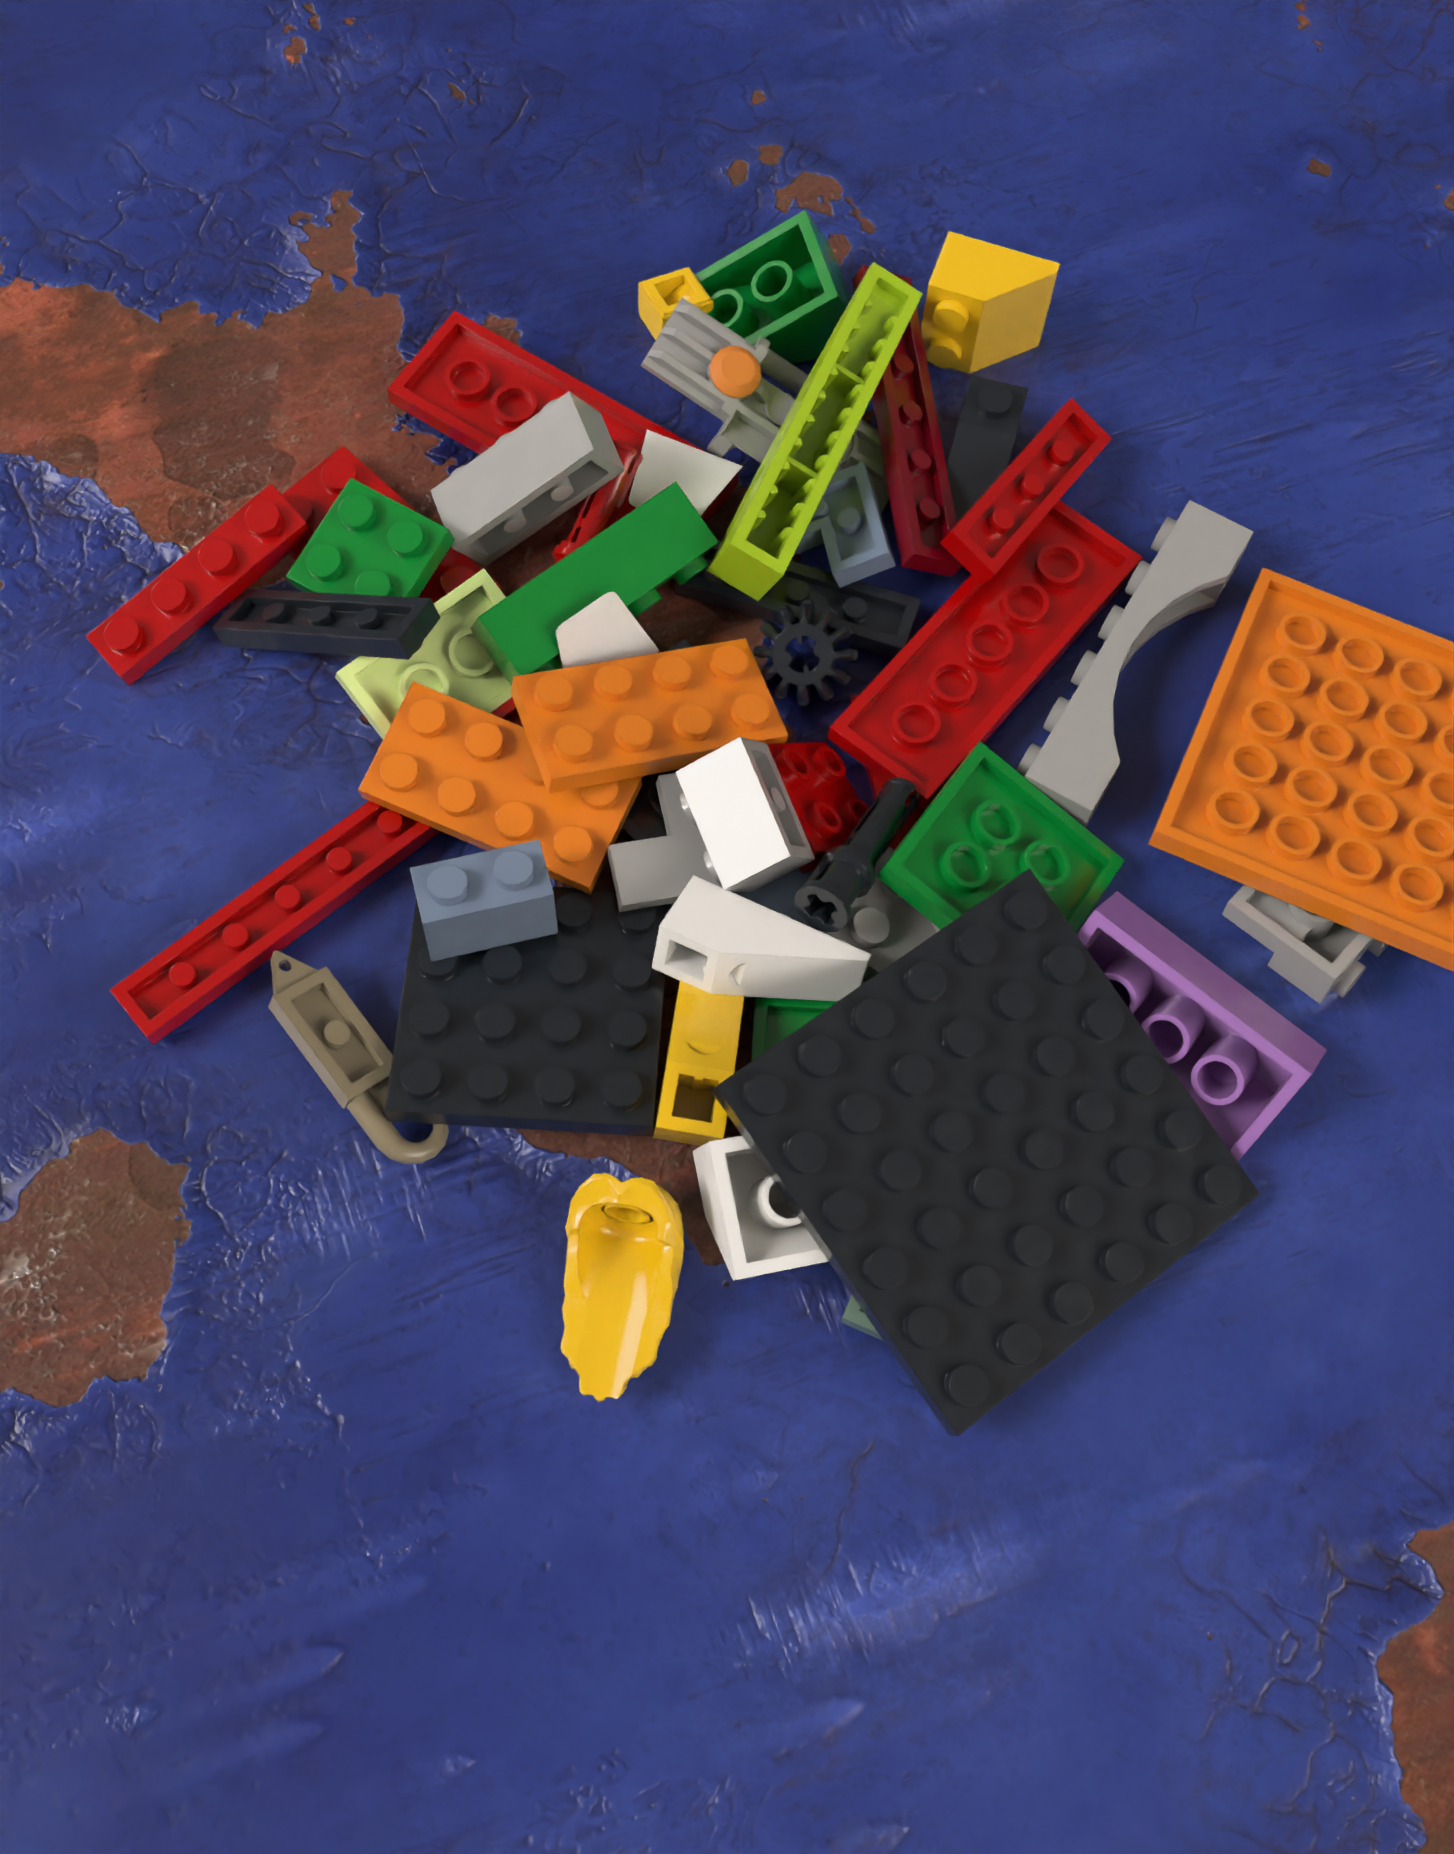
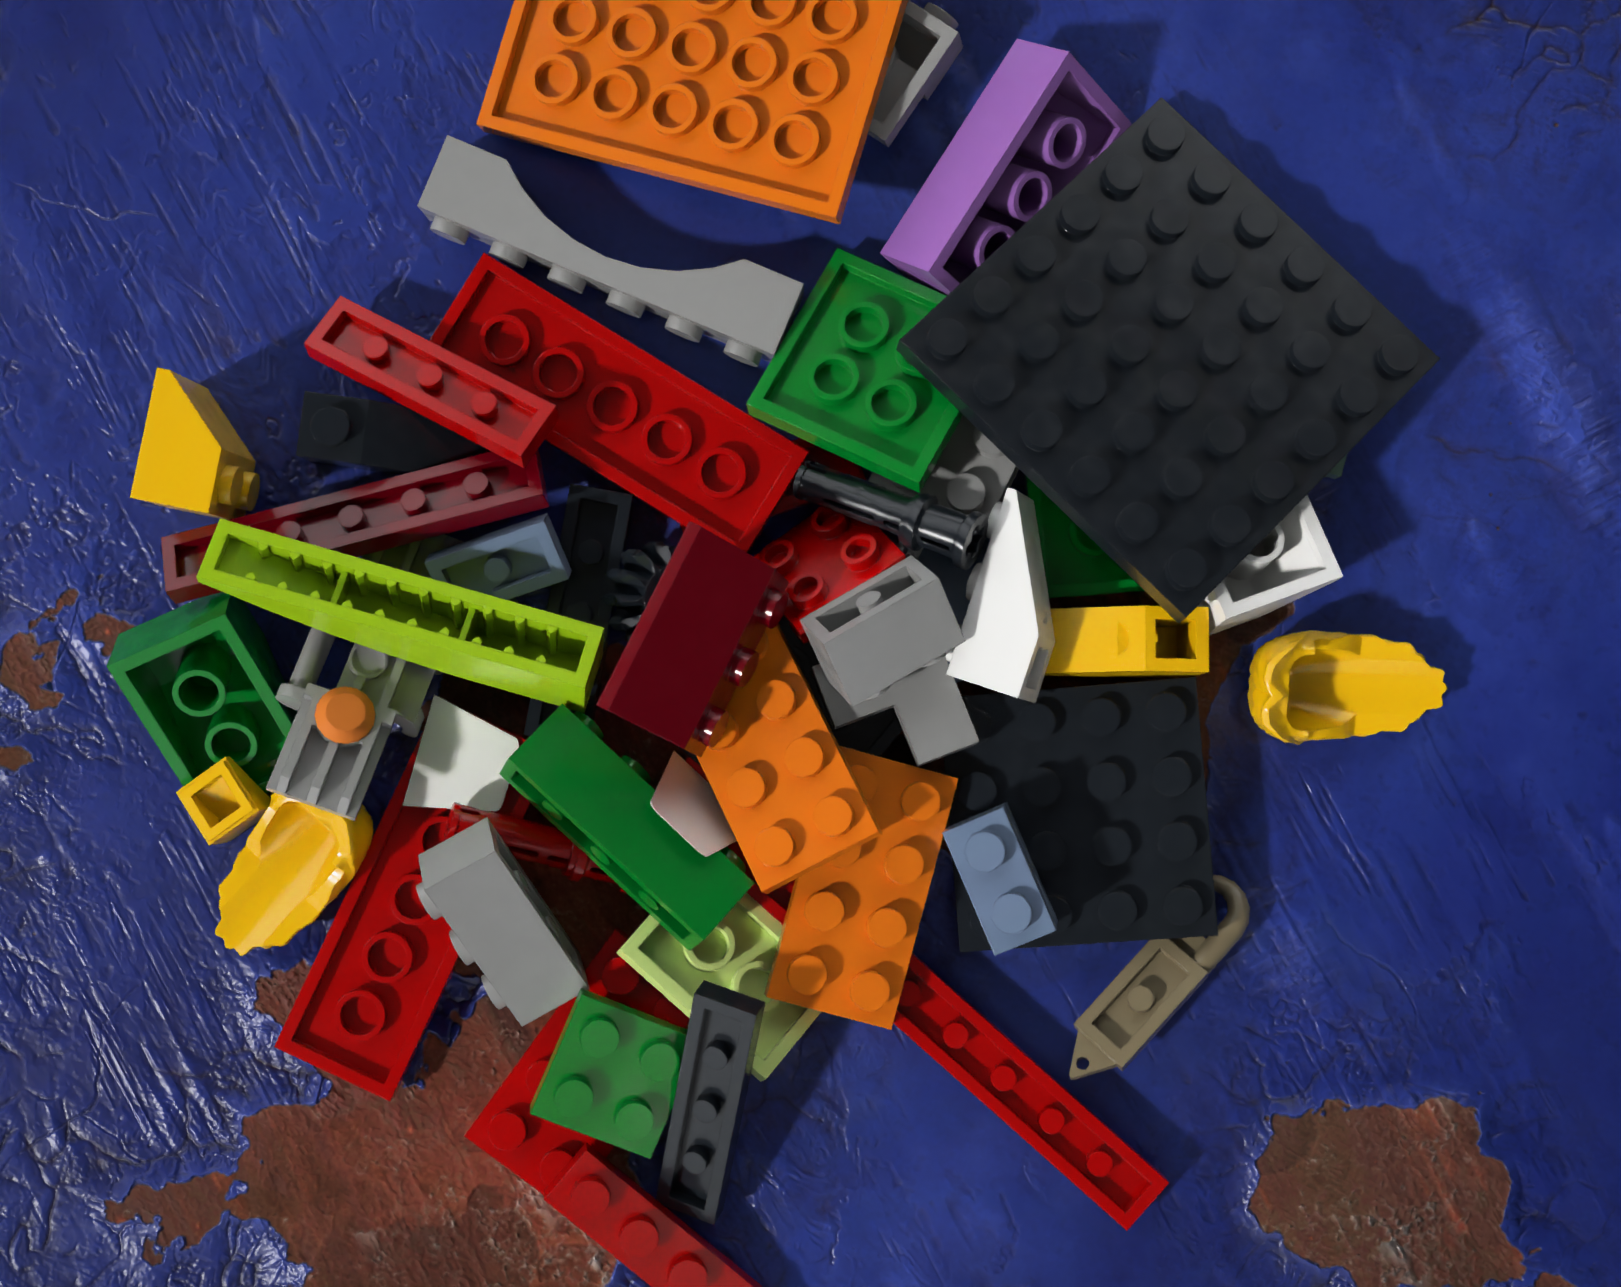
camera: 95 degrees left, 20 degrees up
none -> yellow hair [215,793,373,956]
none -> dark red slope [596,521,789,758]

